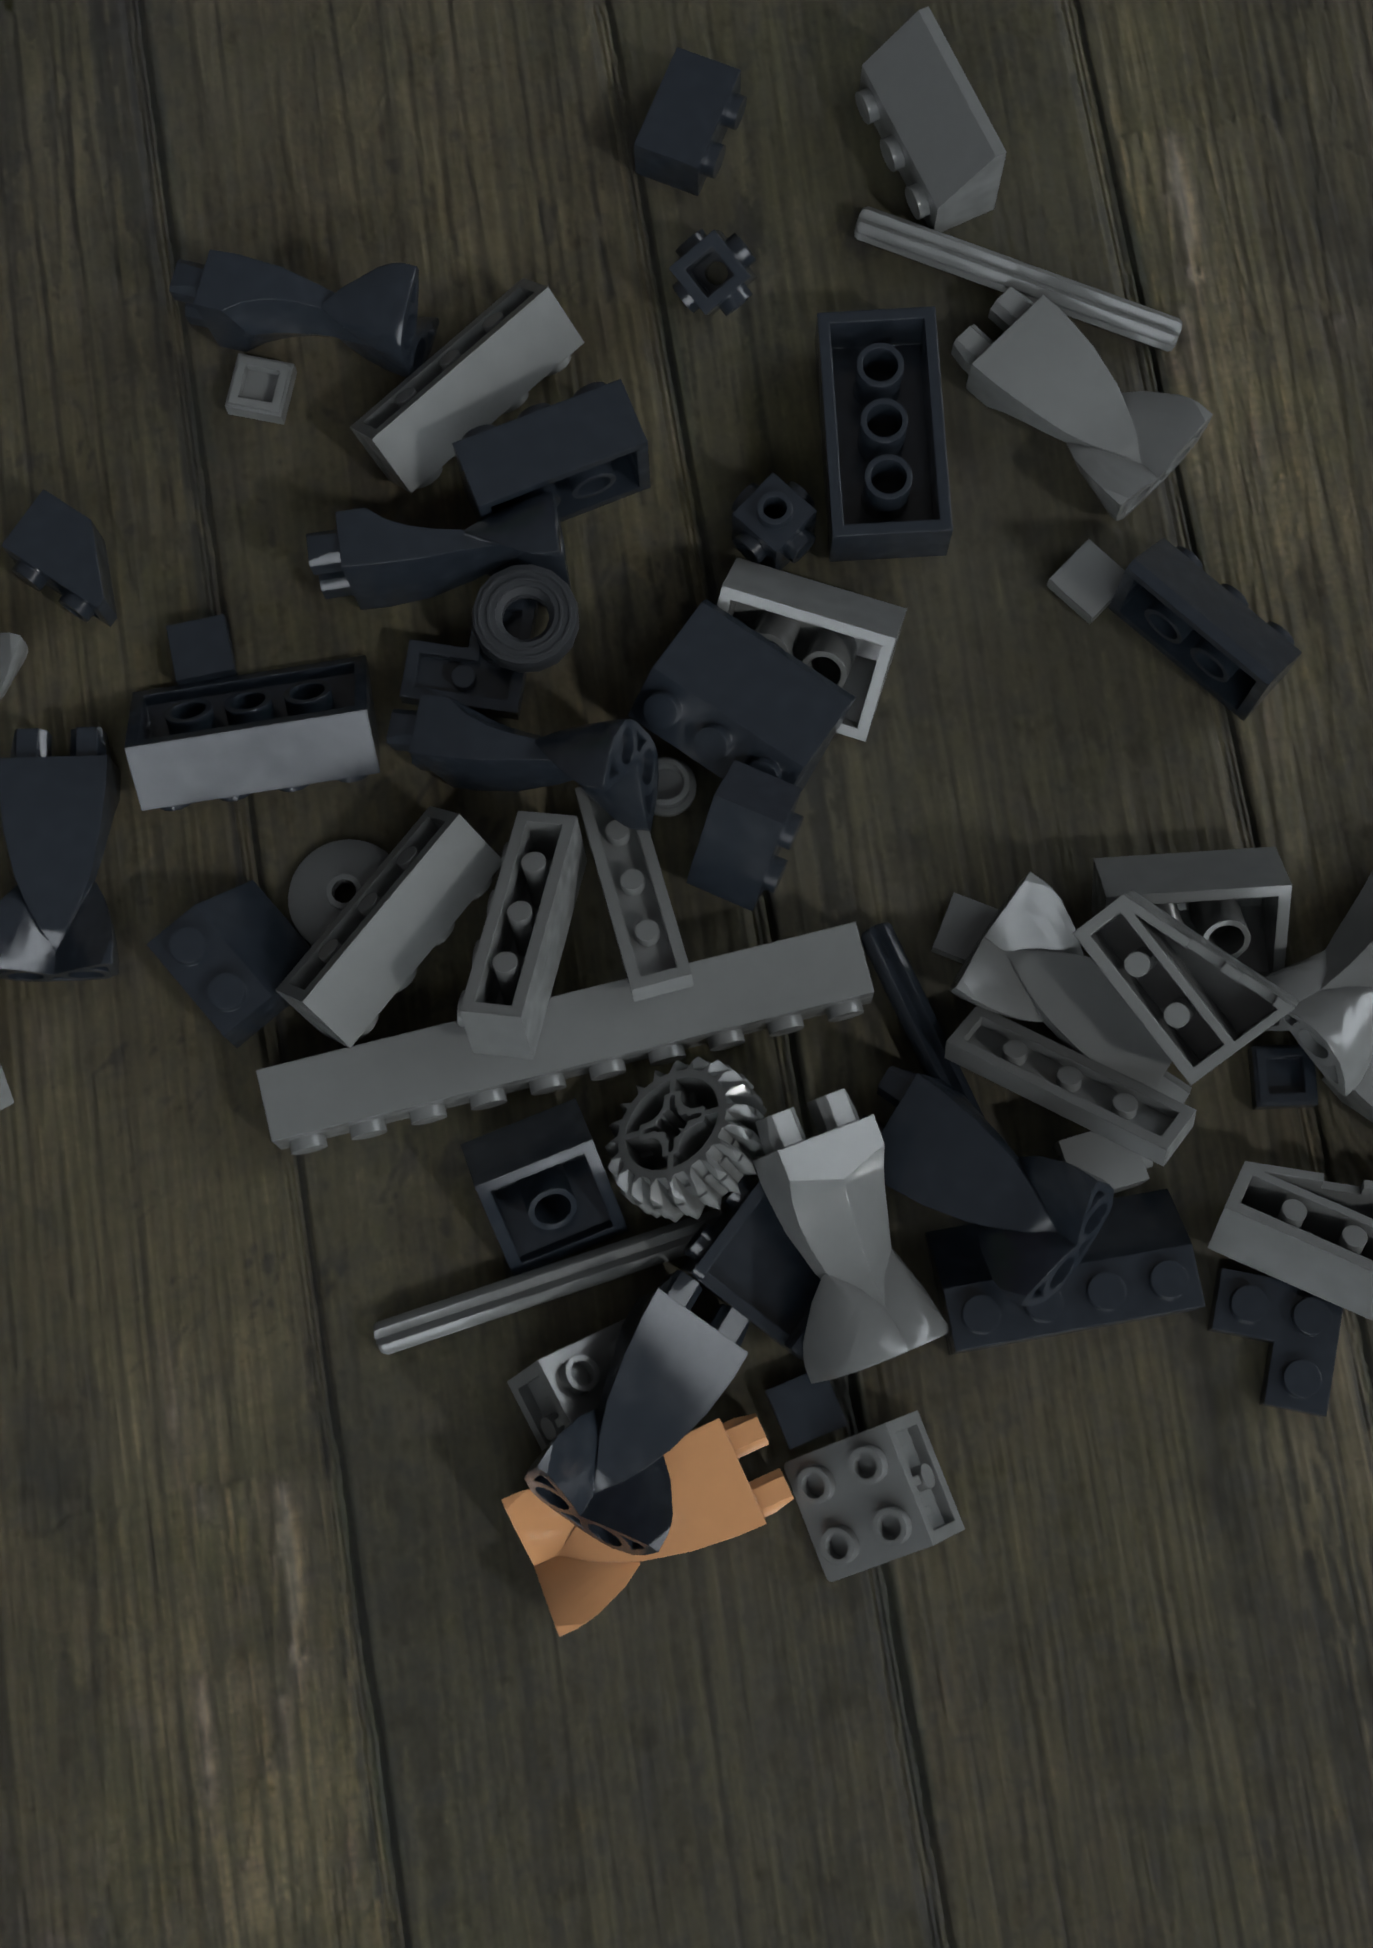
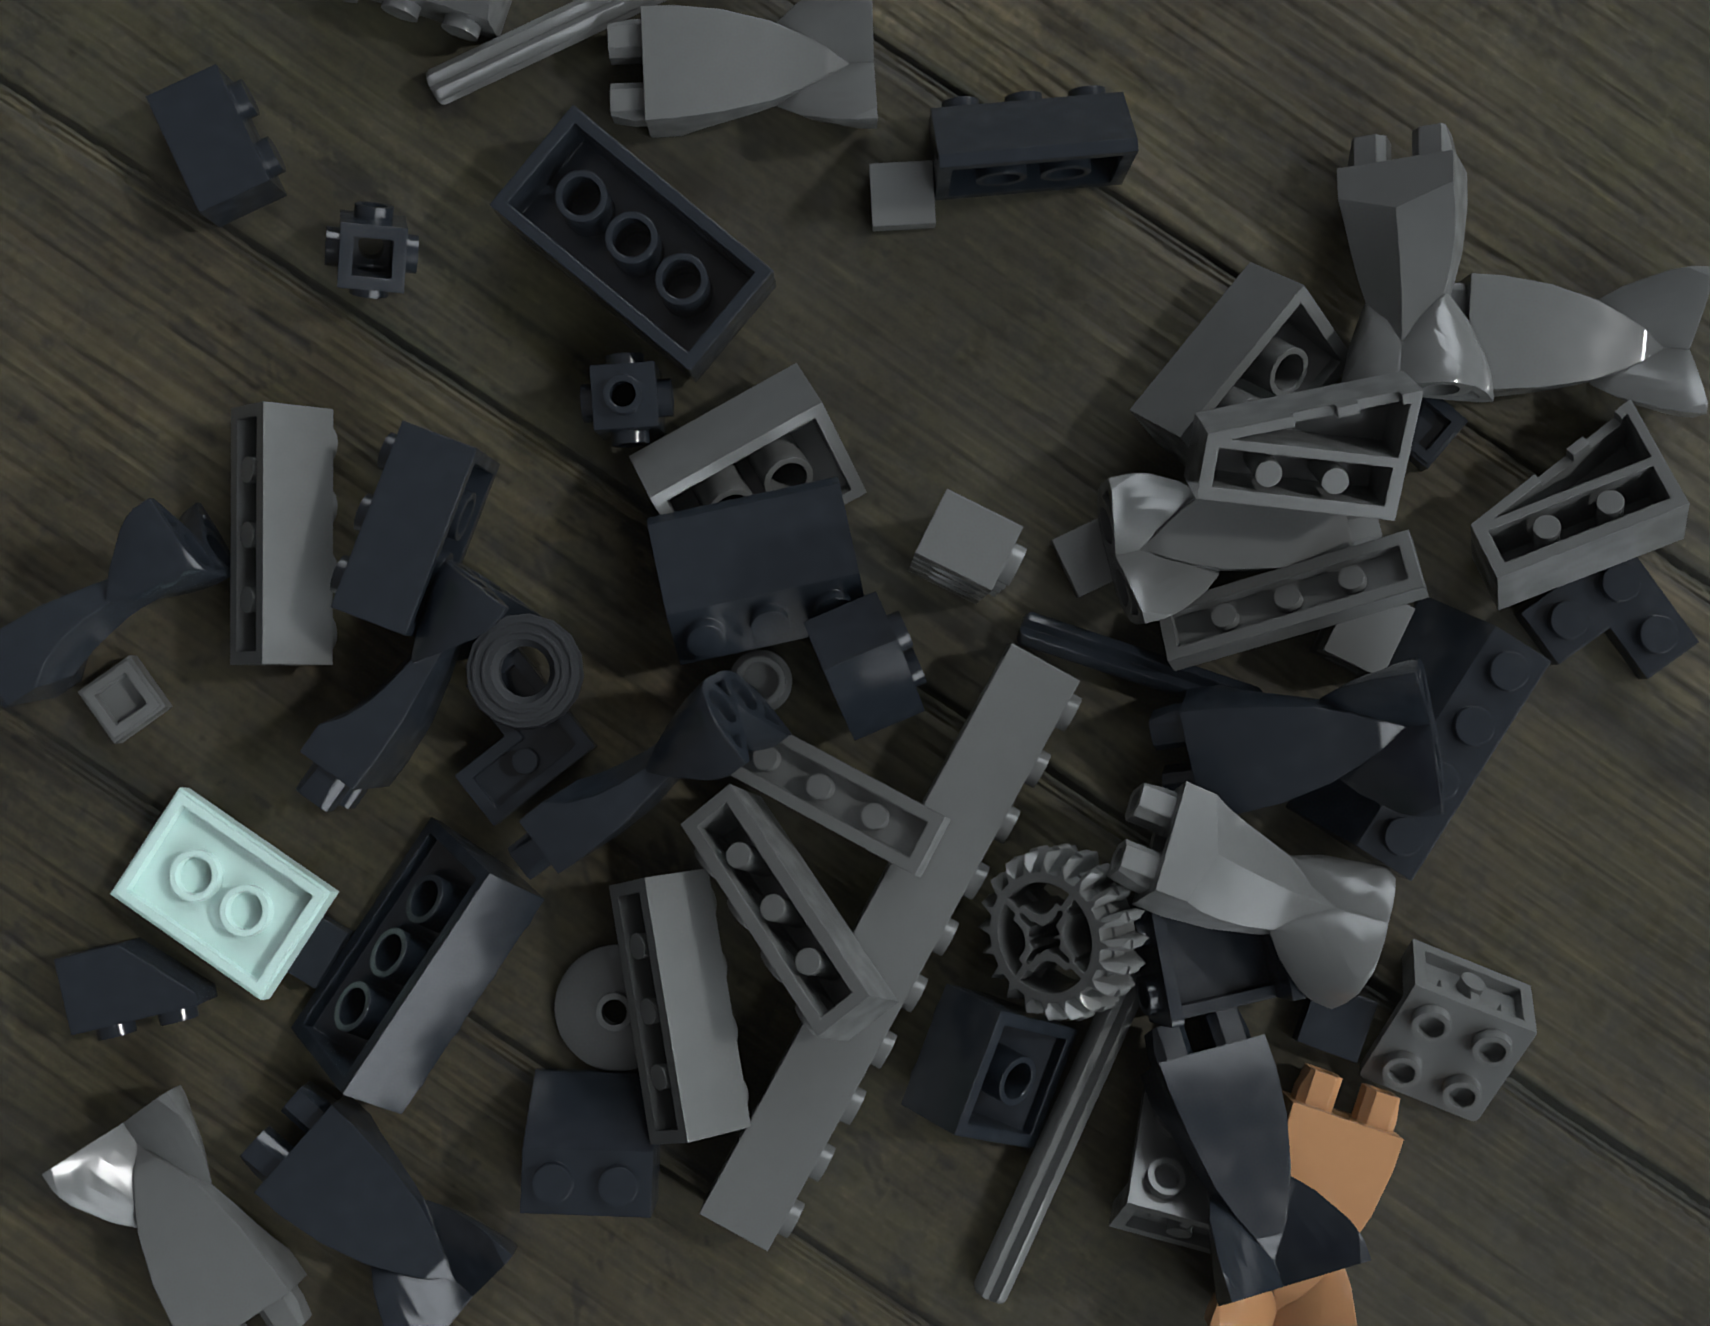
camera: 45 degrees left, 10 degrees up
none -> light aqua tile [110,787,339,1000]
none -> dark grey brick [909,489,1027,604]

